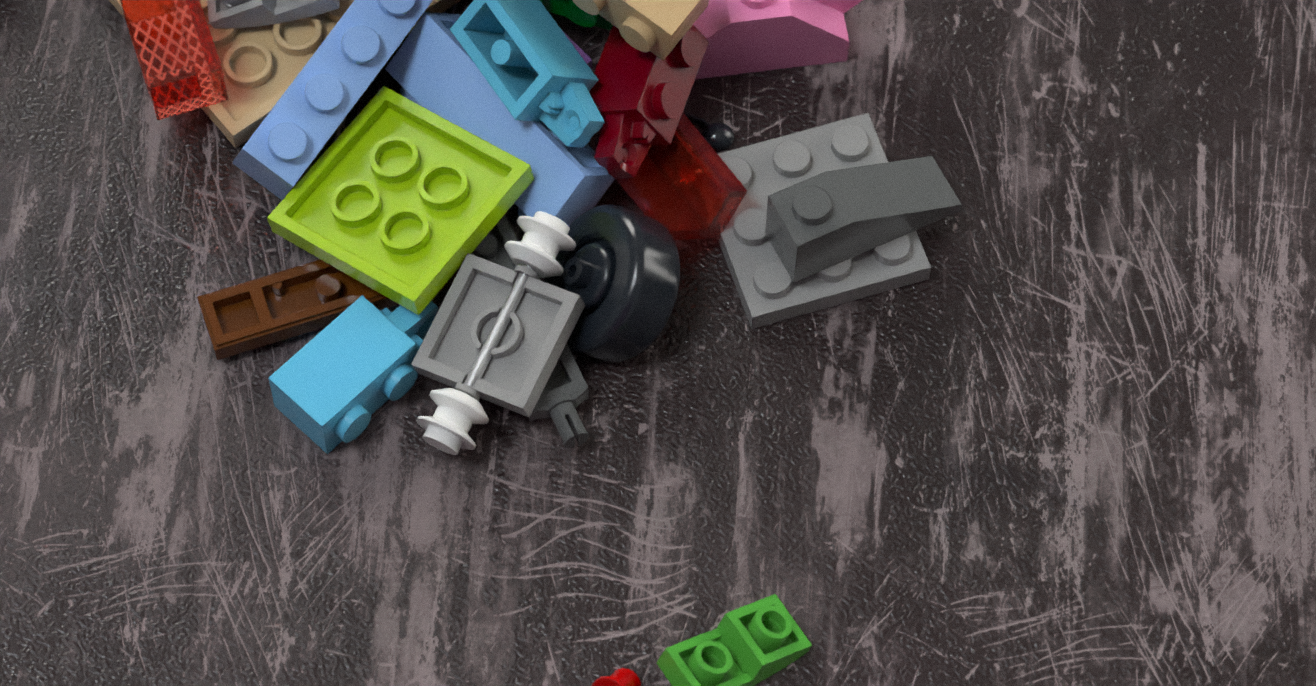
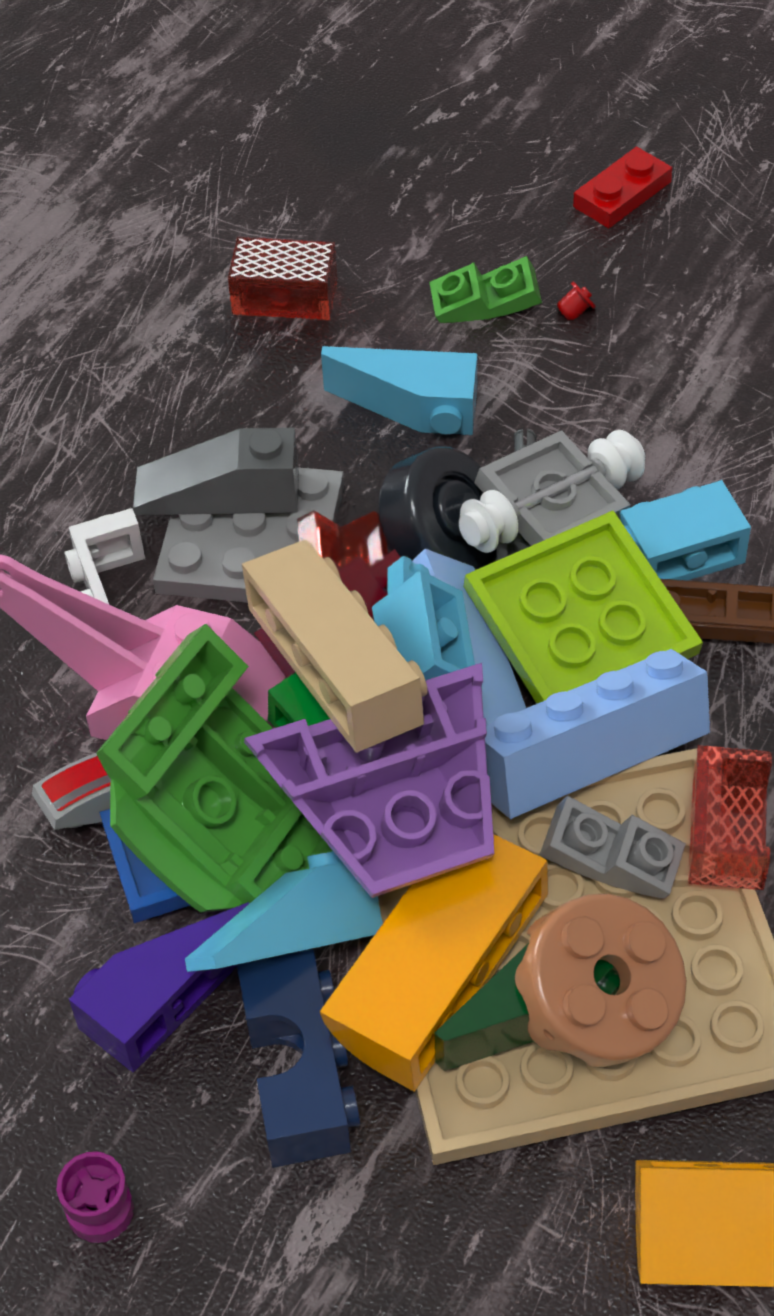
camera: 150 degrees left, 10 degrees down
none -> white bracket [64,508,145,604]
none -> clear red panel [228,237,337,320]
none -> medium azure slope [321,346,477,435]

